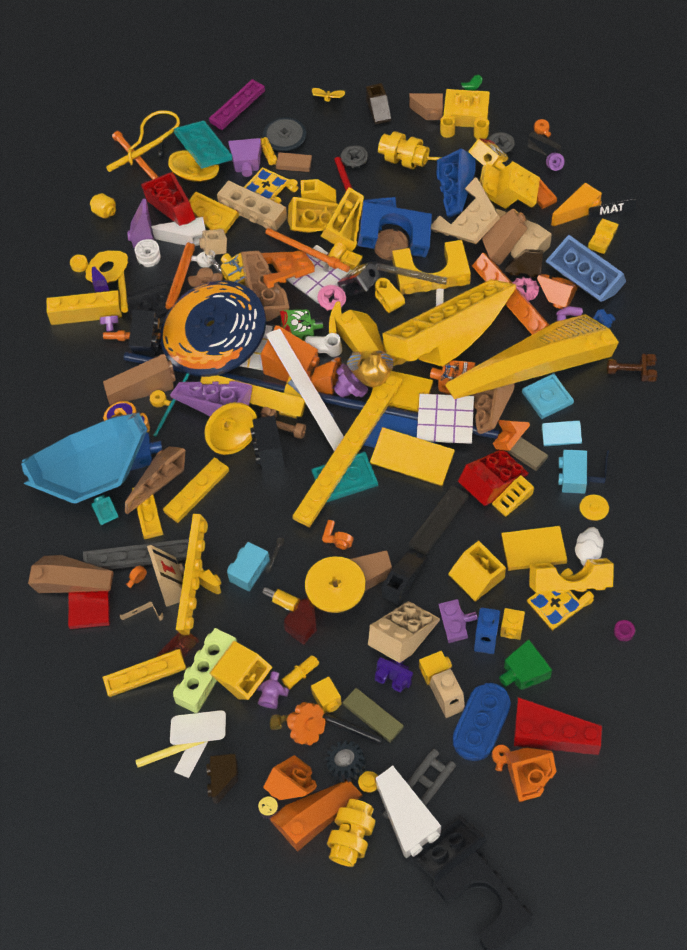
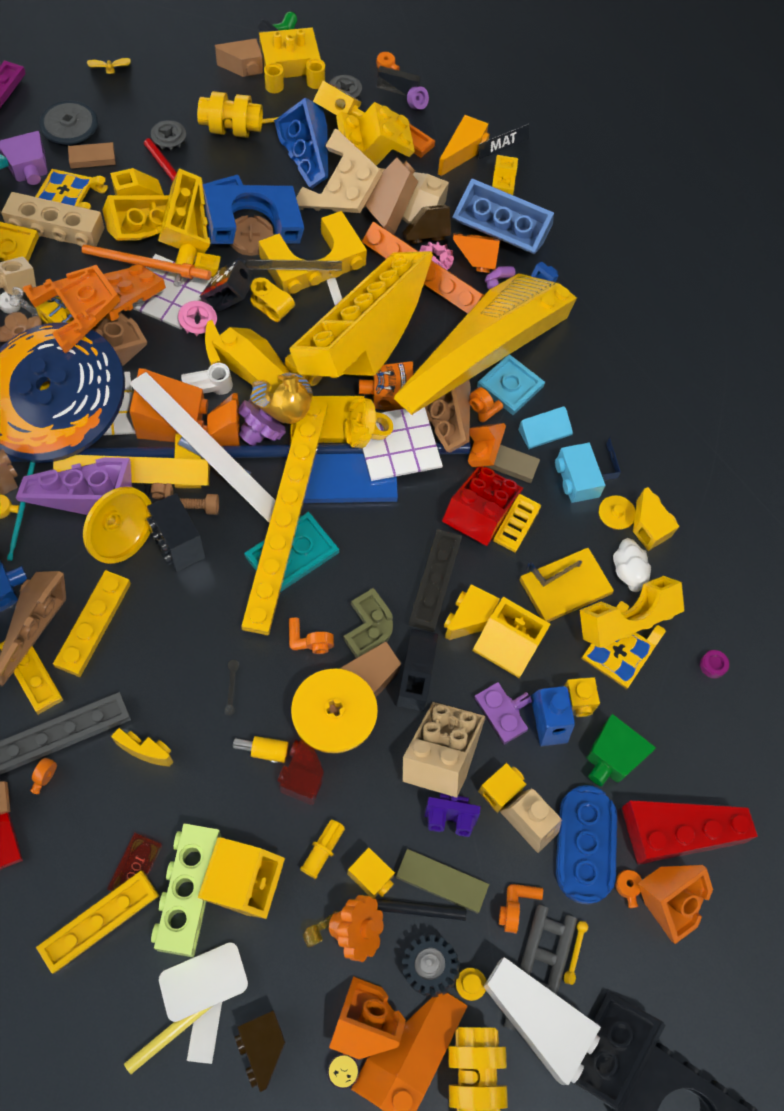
camera: 30 degrees left, 5 degrees up
tan piece [120,602,164,621] -> none
tan slope [147,545,184,607] -> none
yellow plate [176,514,208,635] -> none
medium azure brick [227,542,270,592] -> none
medium lavender piece [257,672,289,709] -> none
yellow axle [260,137,277,166] -> none
torso [280,309,323,341] -> none
slope [366,83,391,124] -> none
yellow tile [370,427,455,487] -> none
reddish brown bar [607,354,658,382] -> none
none -> orange wing [22,265,121,353]
none -> olive plate [344,588,393,658]
none -> yellow tile [345,397,394,449]
none -> yellow slope [444,584,500,640]
none -> orange plate [469,387,503,422]
none -> orange plate [499,884,543,934]
none -> piece [525,560,582,587]
none -> yellow hinge [564,921,588,985]
none -> yellow slope [633,487,680,551]

